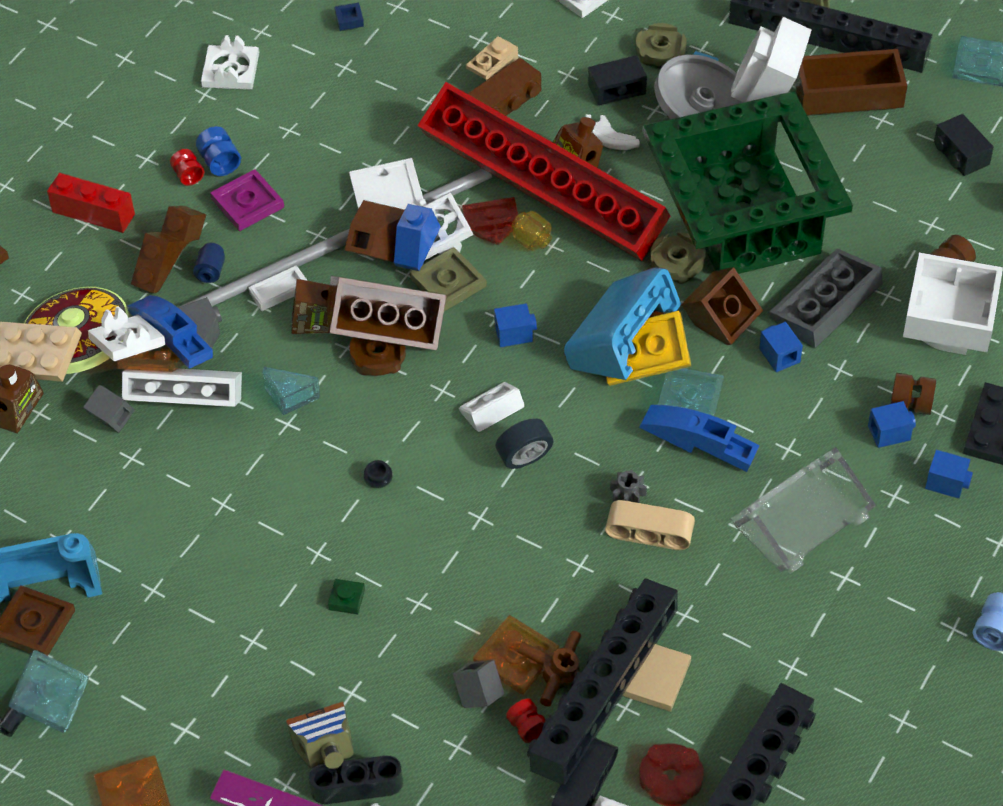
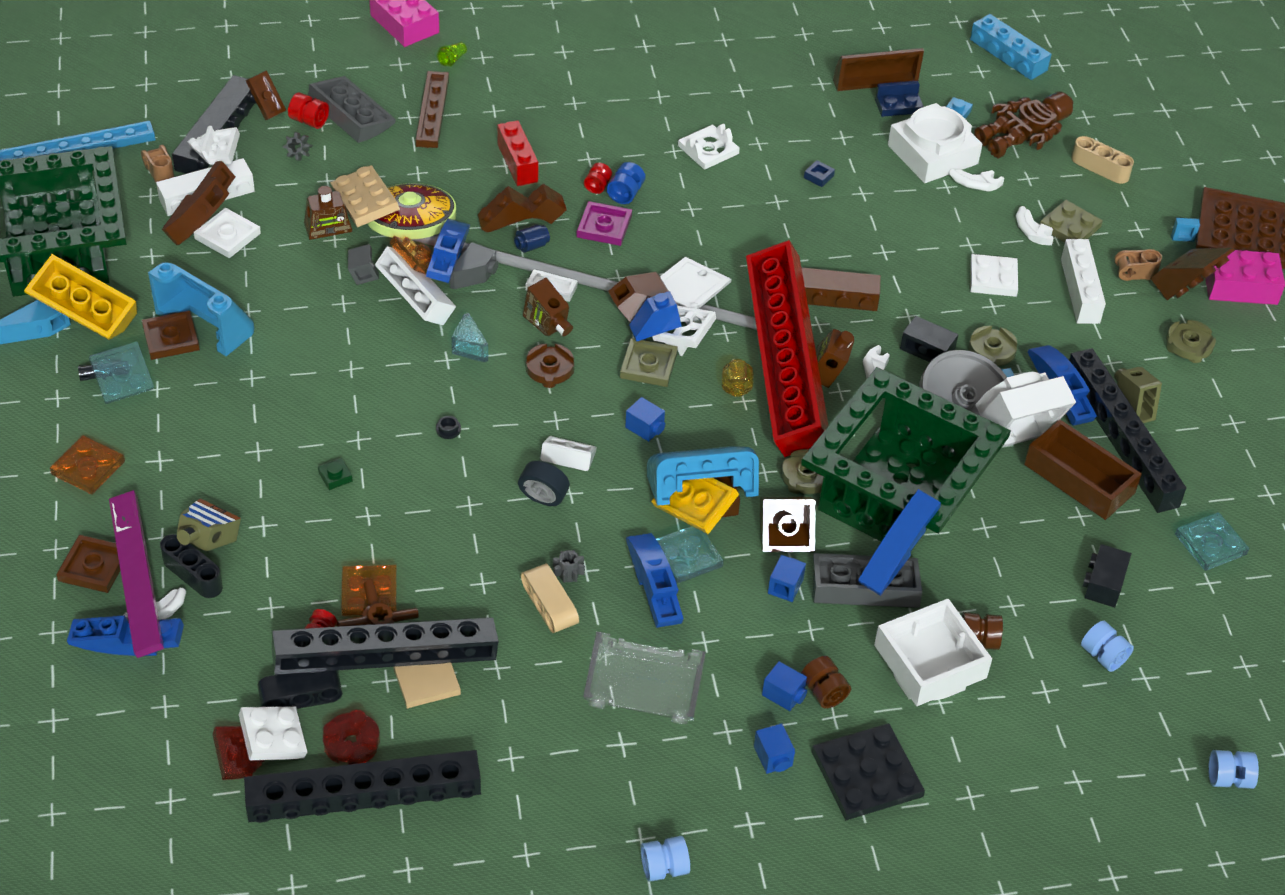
camera: 45 degrees right, 5 degrees down
white piece [88,306,165,361] -> none
slope [327,275,446,350] -> none
dark grey panel [453,659,504,708] -> none
clear red slope [462,197,520,245] -> none
tan slope [466,36,518,80] -> none
none -> blue slope [858,489,941,596]
none -> blue slope [1028,345,1097,426]

